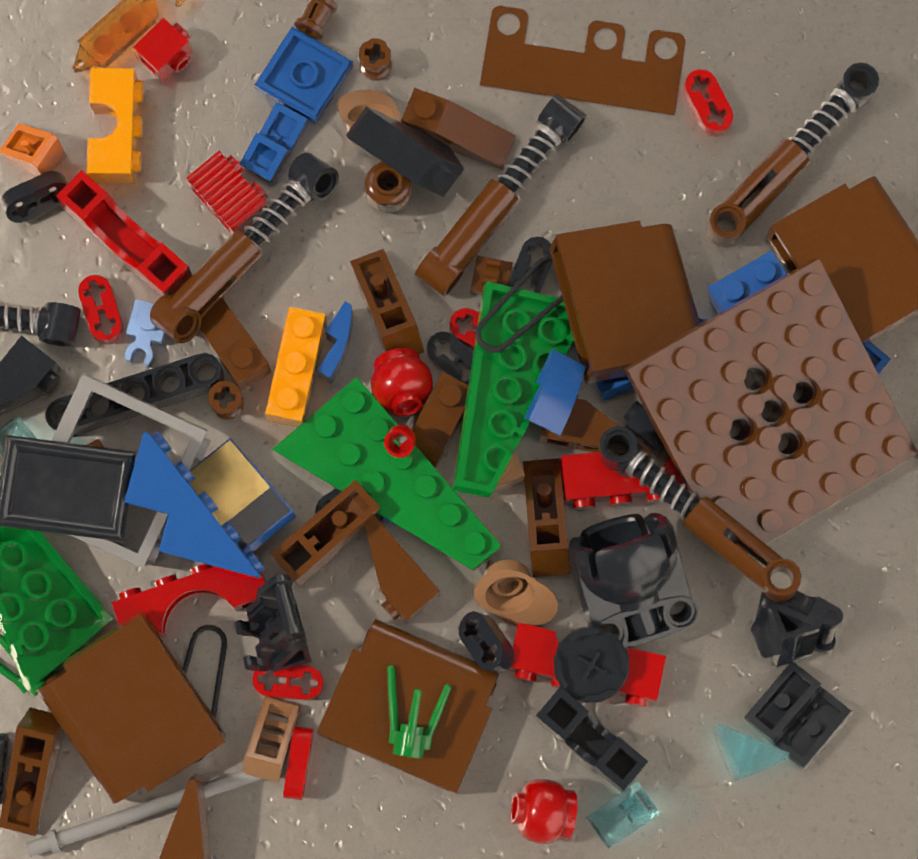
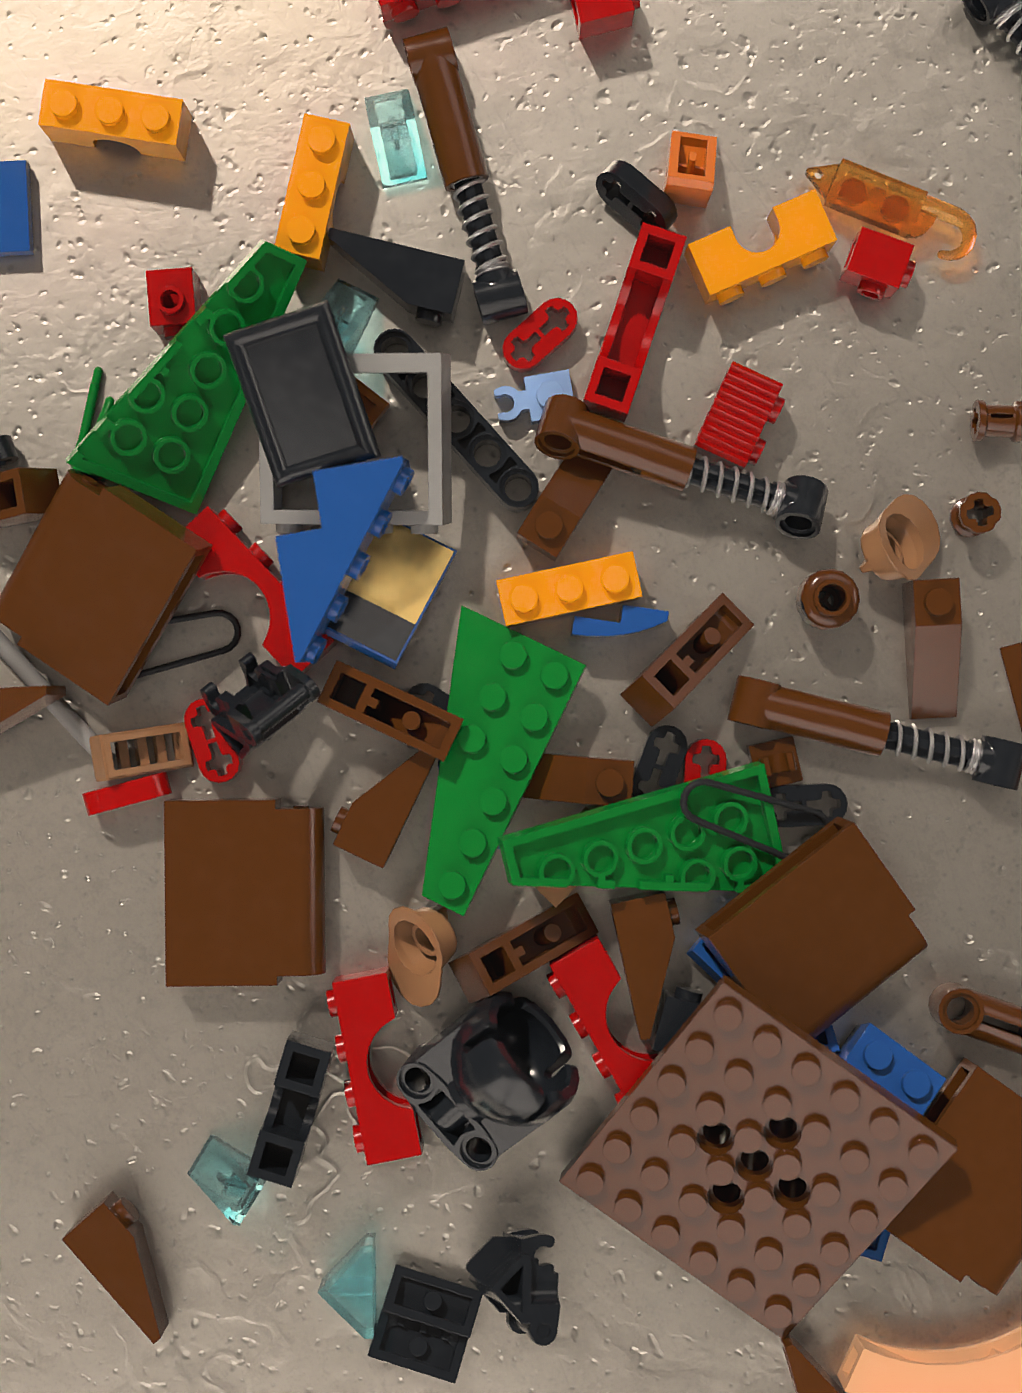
camera: 65 degrees right, 10 degrees up
reddish brown bush [208,381,244,420] -> none
blue slope [240,102,310,182] -> none
blue tile [254,27,353,124] -> none
black slope [346,106,464,197] -> none
red piece [371,348,433,416] -> none
red hinge [384,406,423,458] -> none
green plant [387,665,452,759] -> none
black beam [458,611,514,674] -> none
red piece [511,779,578,844] -> none
blue slope [524,349,585,436] -> none
black tile [553,626,629,703] -> none
piece [600,426,802,602] -> none

